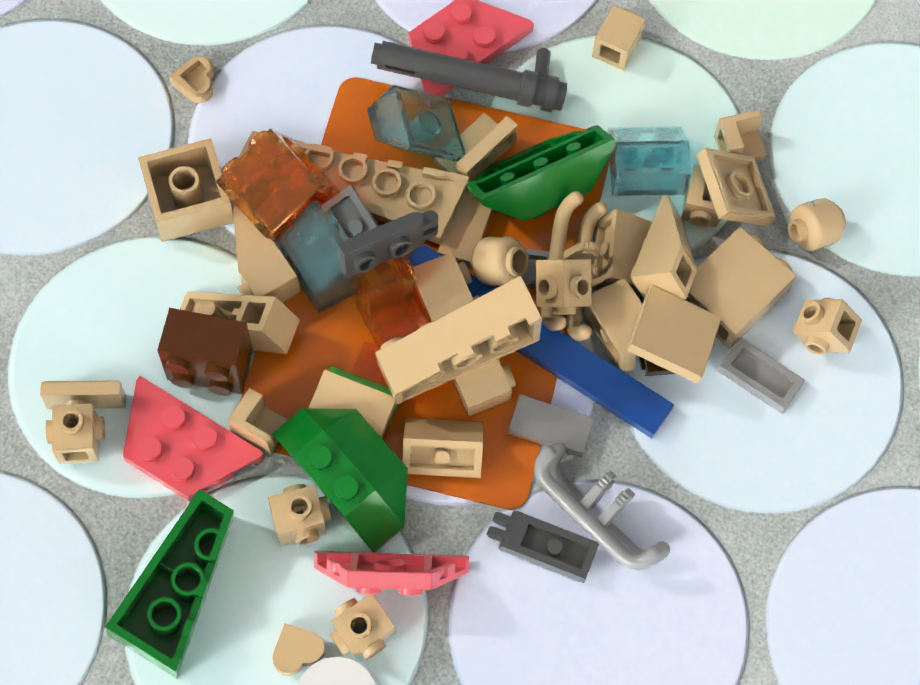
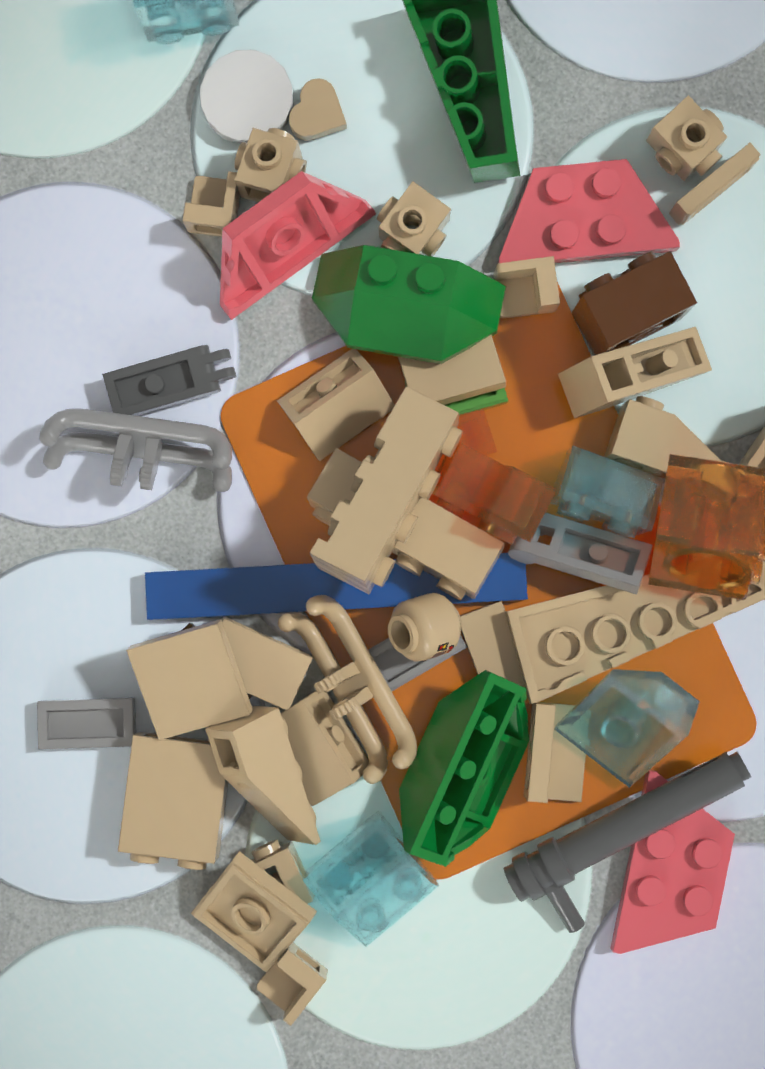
camera: 145 degrees right, 20 degrees up
dark grey hinge [337,210,438,278] -> none
light grey tile [507,394,594,458] -> none
tan brick [536,259,592,315] -> none
tan brick [592,5,646,71] -> none
tan head [788,198,846,251] -> none
tan brick [793,298,862,355] -> none
none -> tan panel [183,171,240,237]

